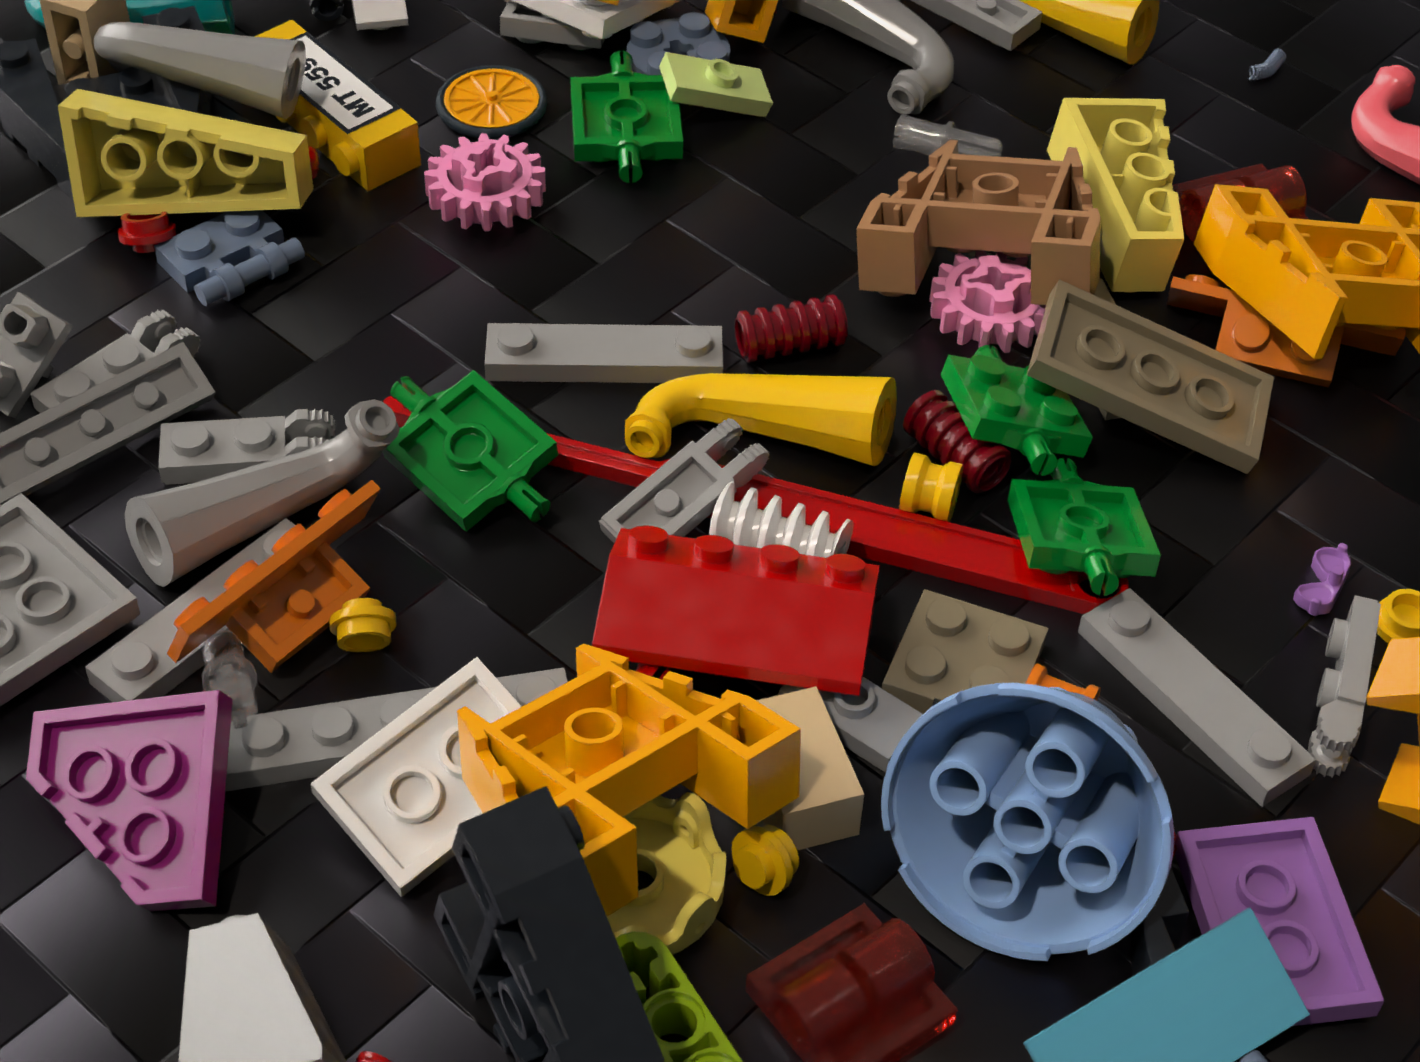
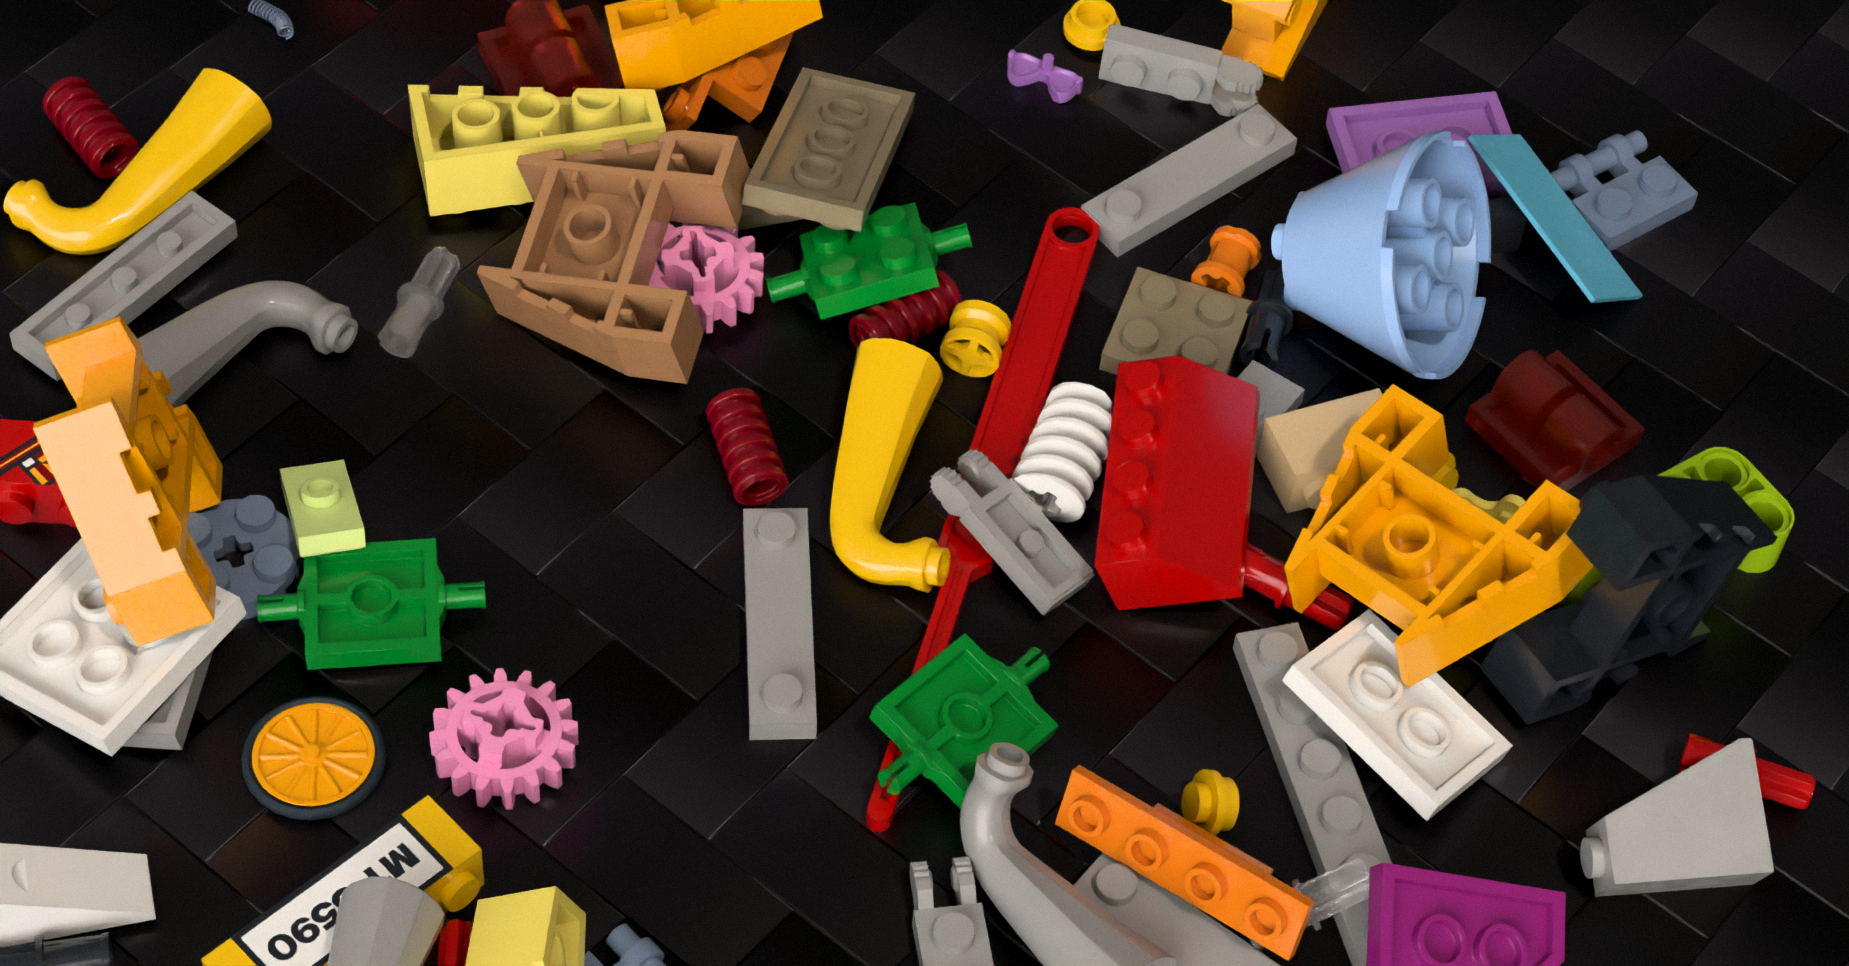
camera: 95 degrees left, 5 degrees up
green plate [1008,458,1161,596] -> none

